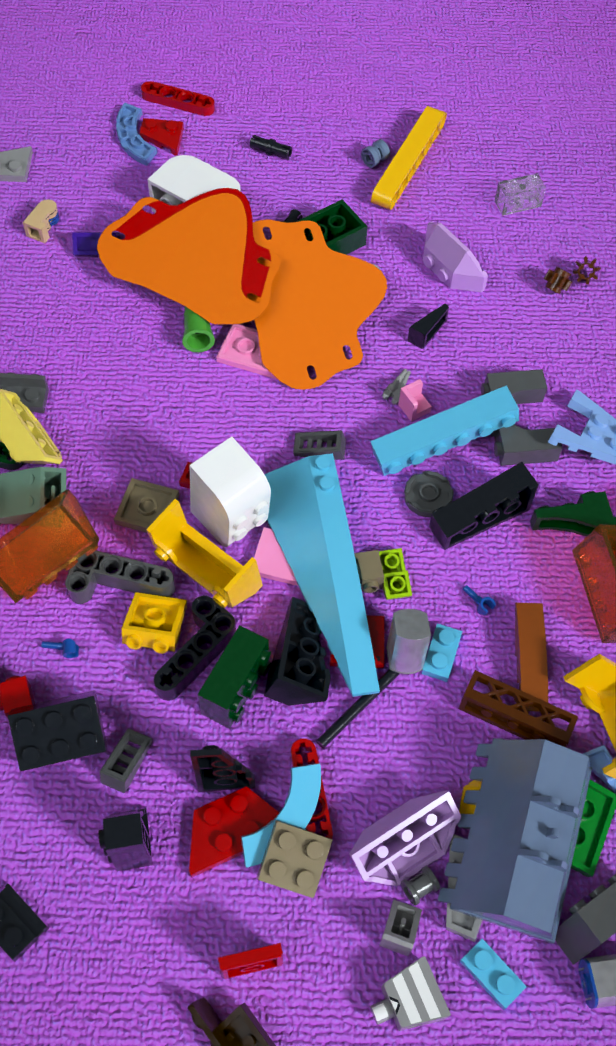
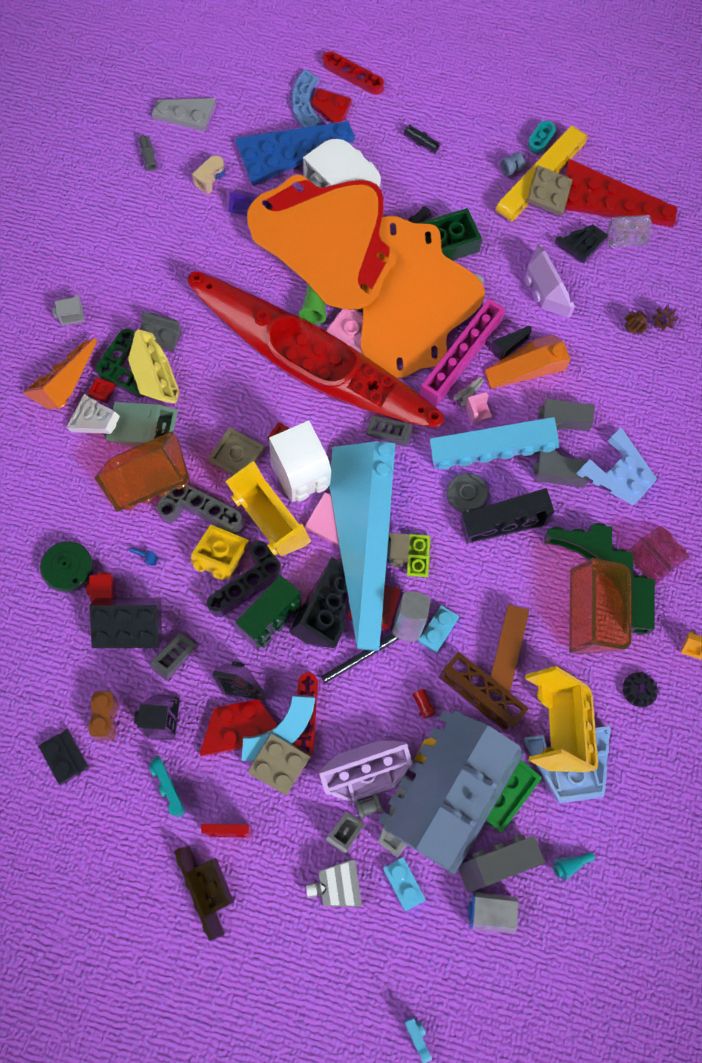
camera: 15 degrees right, 10 degrees up
blue hand [463,585,496,615] -> none
none -> dark orange brick [89,691,118,741]
none -> teal plate [148,755,185,818]
none -> red piece [188,271,444,427]
none -> blue wing [235,121,356,186]
none -> red pin [412,689,436,719]
none -> dark pink brick [420,299,505,407]
none -> orange wedge [485,334,571,389]
none -> dark tan plate [526,165,572,216]
none -> teal plate [528,121,556,154]
none -> black wing [555,224,608,264]
none -> red wing [564,159,677,227]

